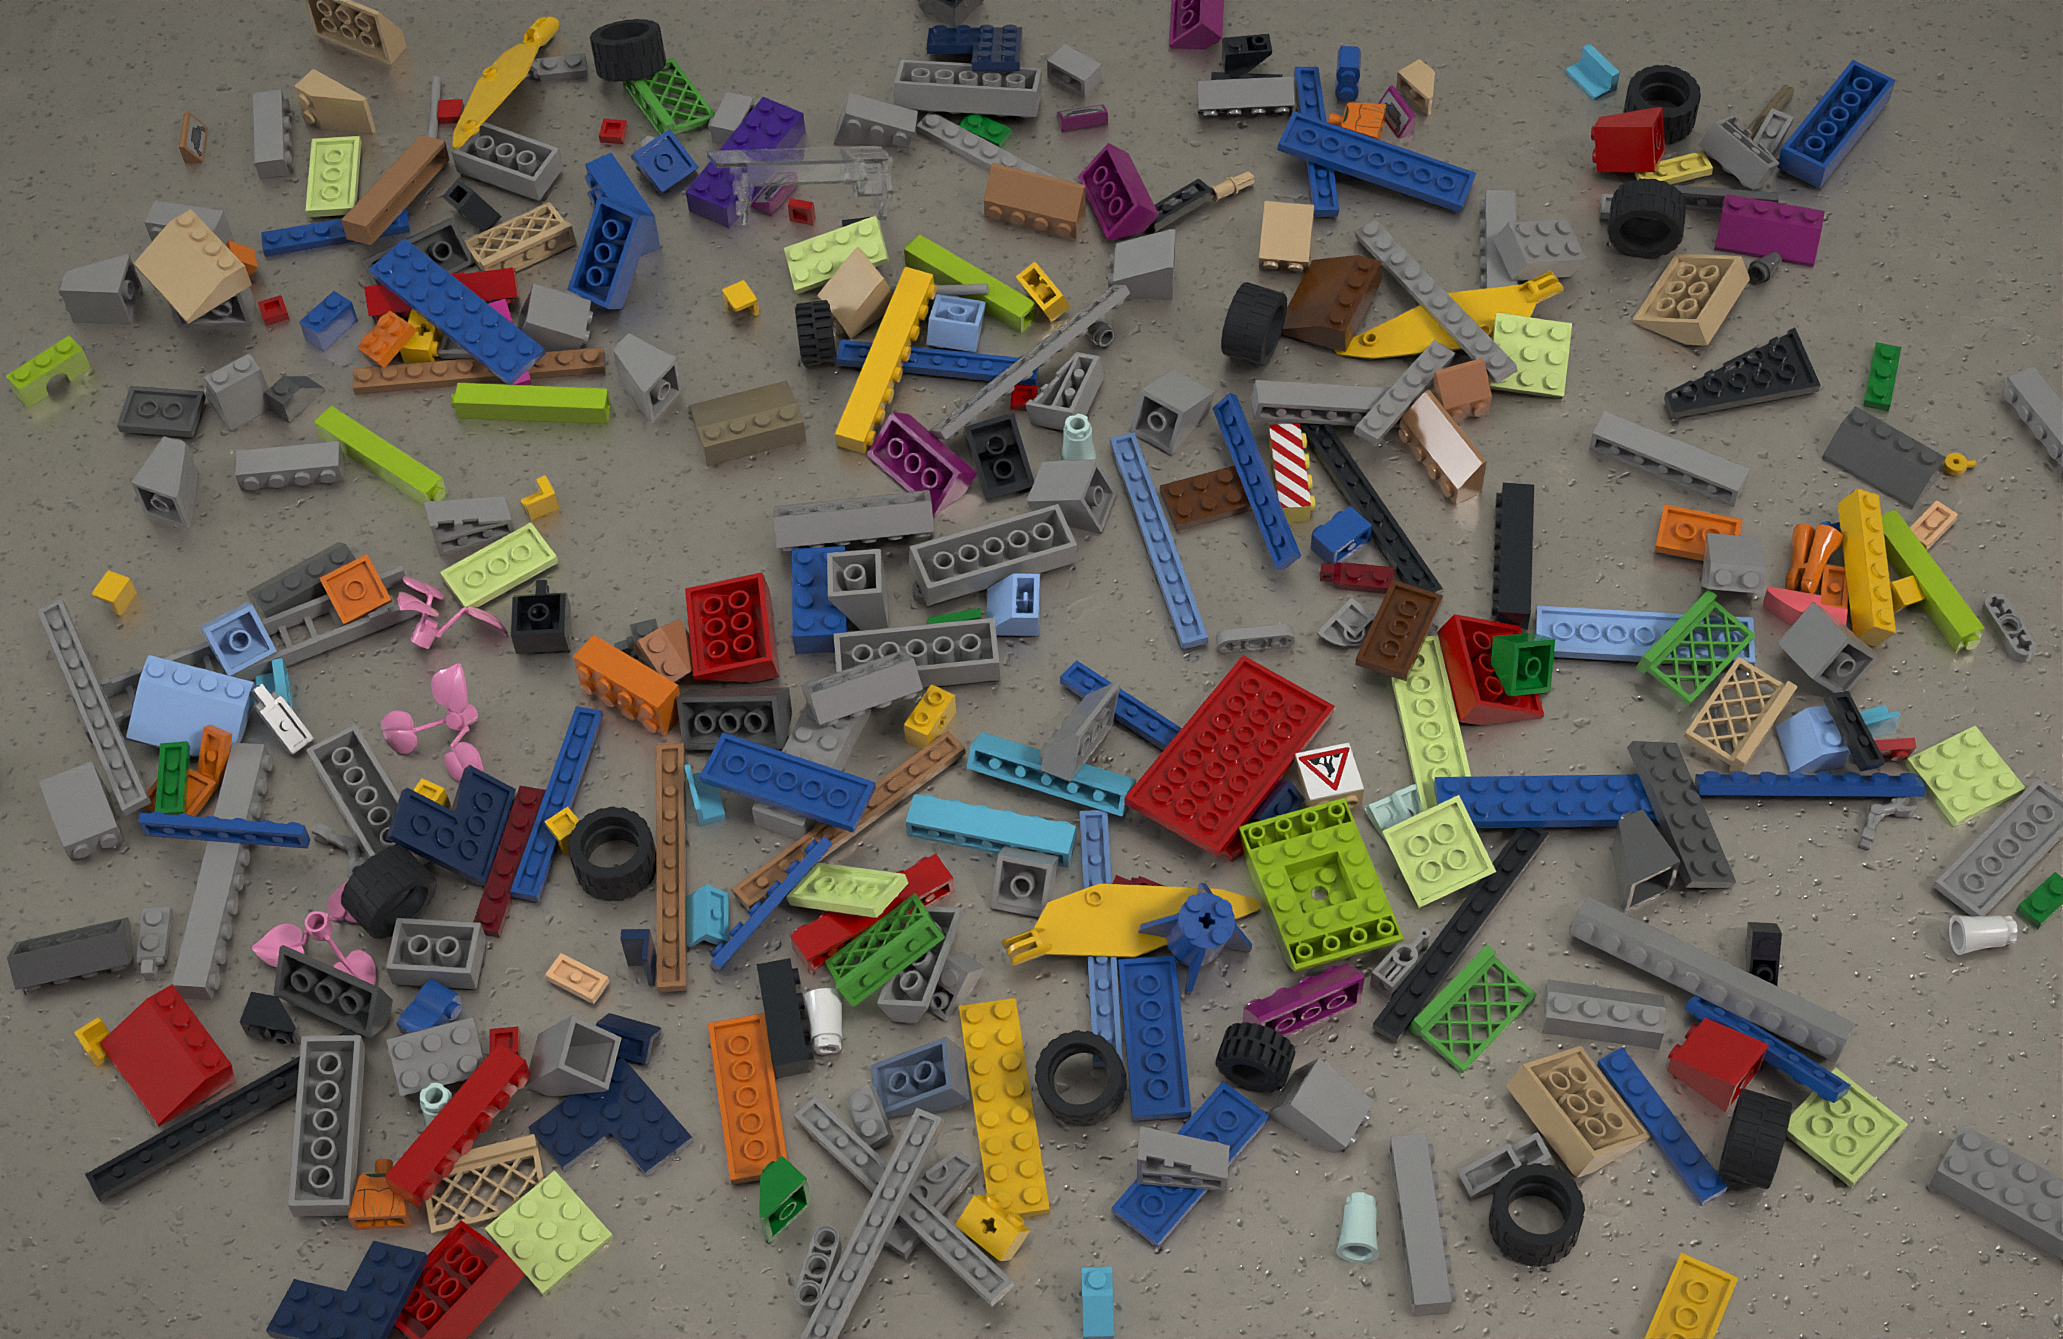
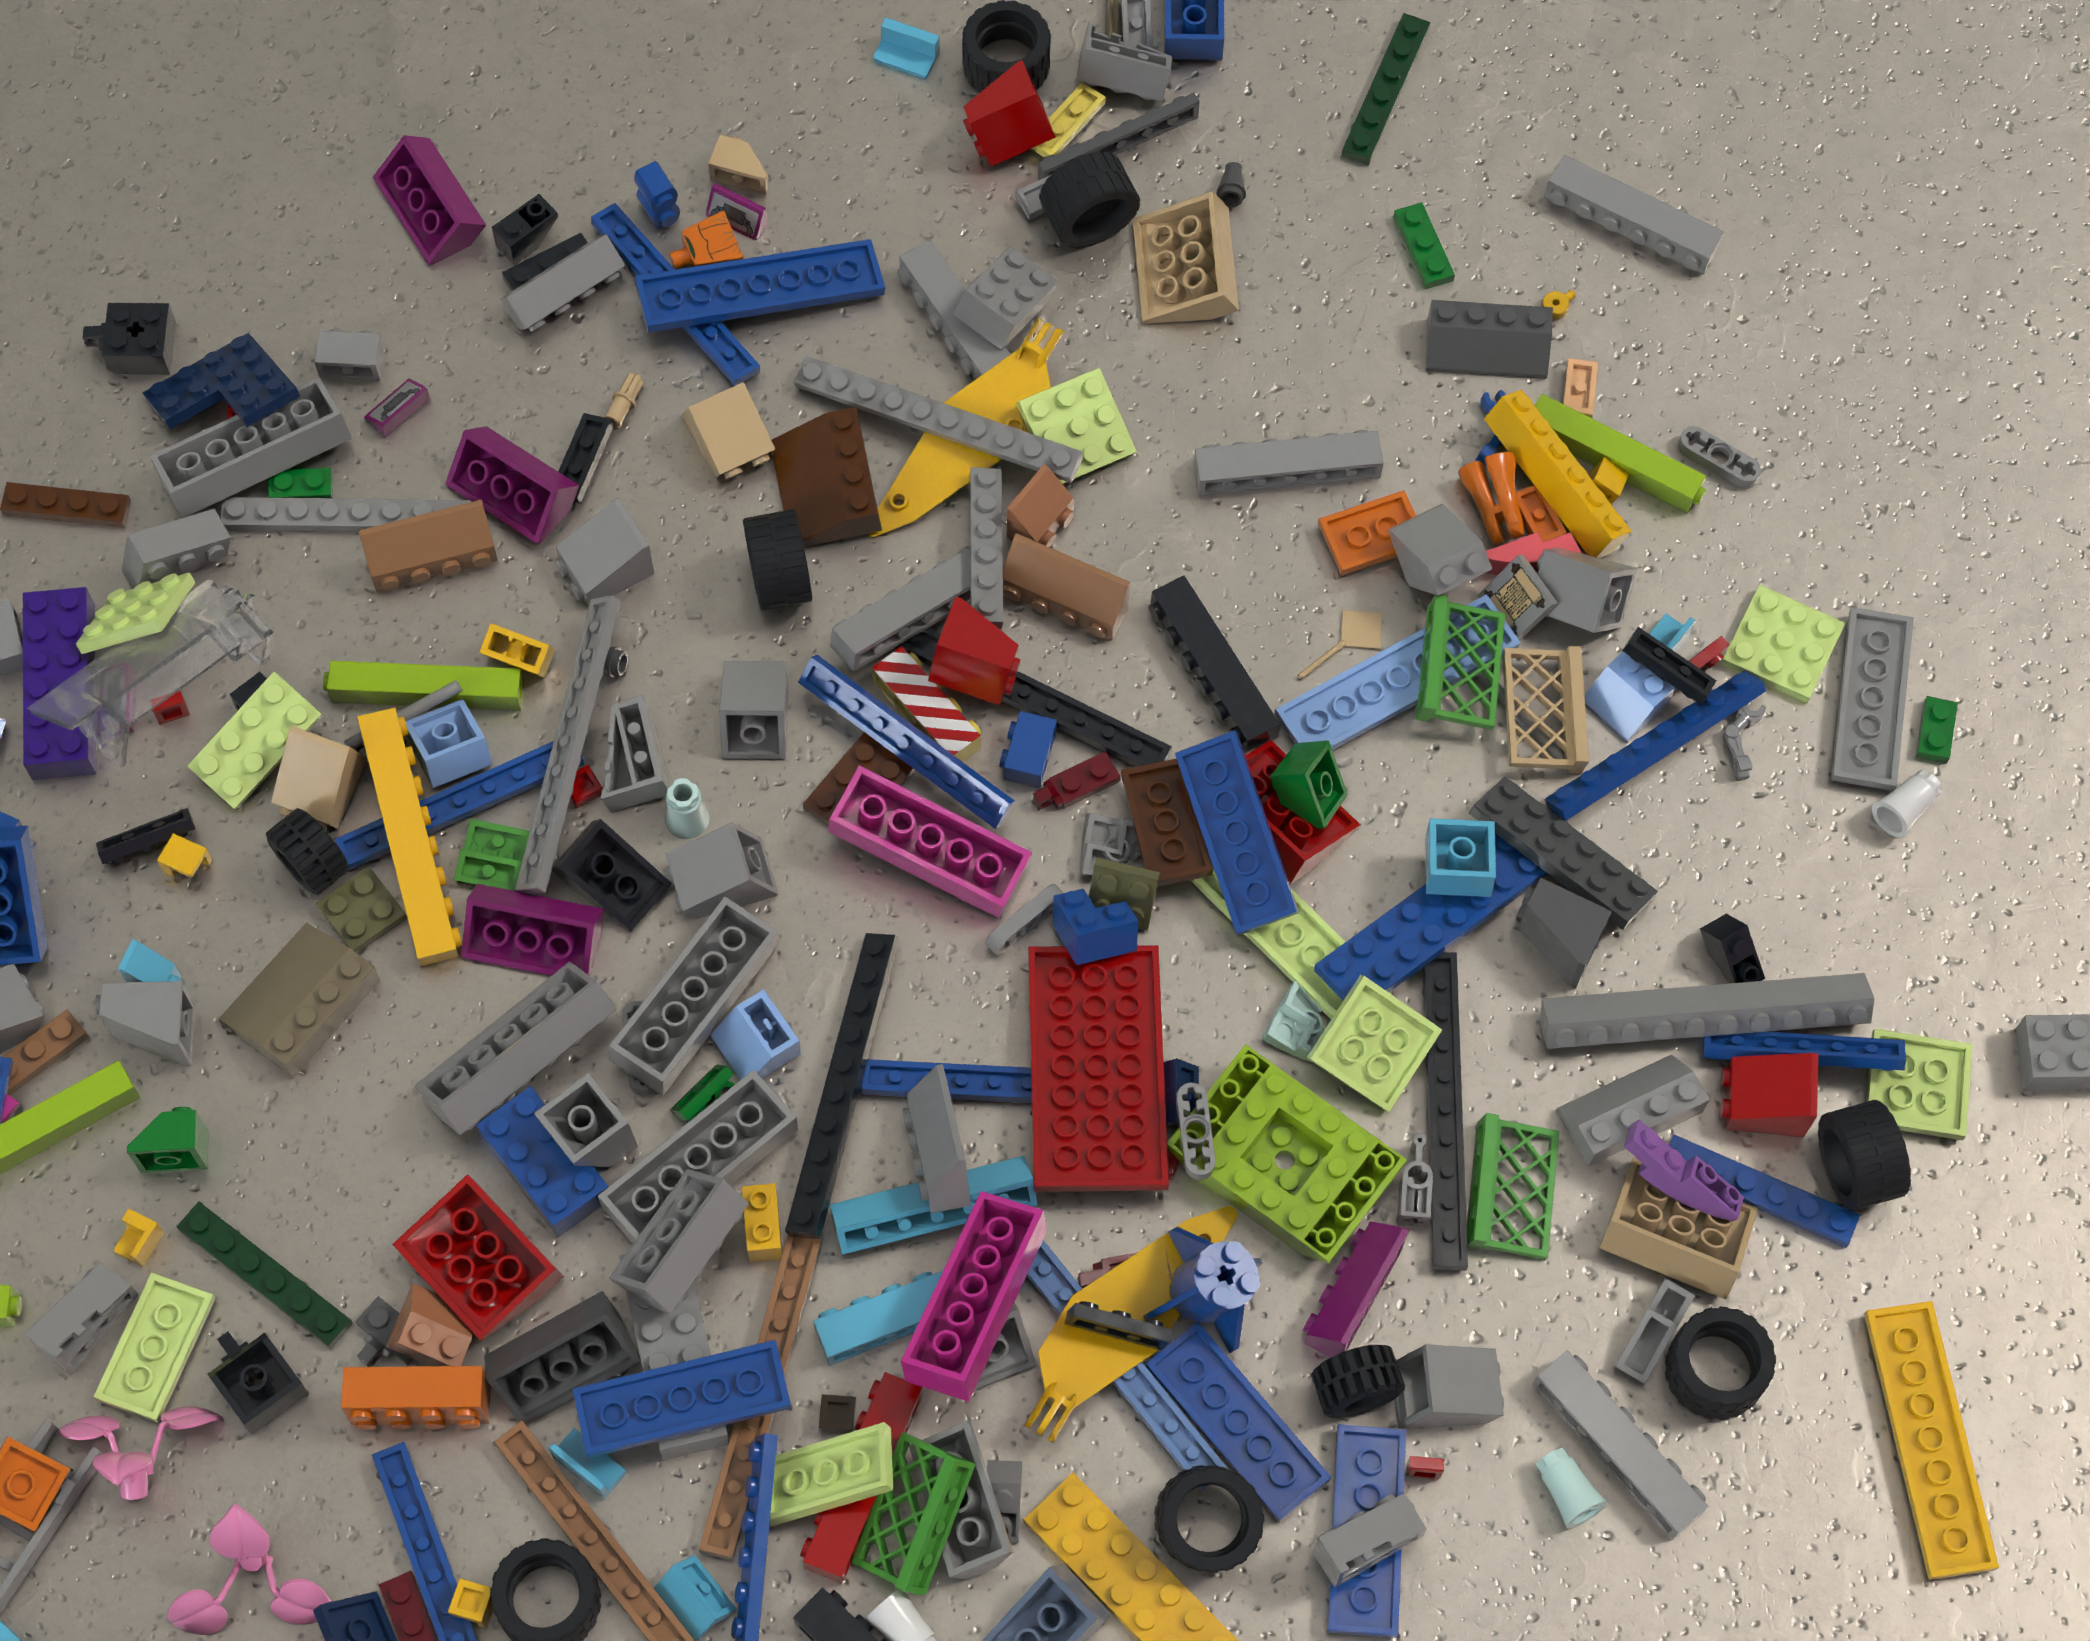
camera: 40 degrees left, 10 degrees up
medium blue plate [1110,432,1208,649] -> none
piece [1294,743,1364,809] -> none
black wing [1664,327,1821,419] -> none
magenta slope [1714,194,1825,267] -> none
none -> reddish brown plate [0,482,131,528]
none -> yellowish green plate [76,572,196,654]
none -> black plate [96,808,195,864]
none -> medium azure slope [118,939,182,983]
none -> green slope [127,1107,209,1173]
none -> dark green plate [176,1201,353,1349]
none -> olive plate [315,867,407,953]
none -> bright green slope [454,819,530,891]
none -> black plate [785,933,900,1239]
none -> dark brown plate [819,1394,856,1433]
none -> dark pink brick [827,765,1032,919]
none -> dark pink brick [901,1191,1047,1402]
none -> red slope [928,597,1021,705]
none -> blue brick [1053,888,1138,965]
none -> black plate [1064,1301,1173,1350]
none -> olive plate [1088,857,1160,931]
none -> blue plate [1175,730,1299,935]
none -> light grey beam [1176,1083,1215,1180]
none -> tan piece [1298,610,1382,679]
none -> dark green plate [1341,13,1431,165]
none -> red tile [1406,1456,1445,1480]
none -> medium azure brick [1425,818,1496,897]
none -> tile [1478,555,1558,641]
none -> medium lavender slope [1623,1119,1744,1221]

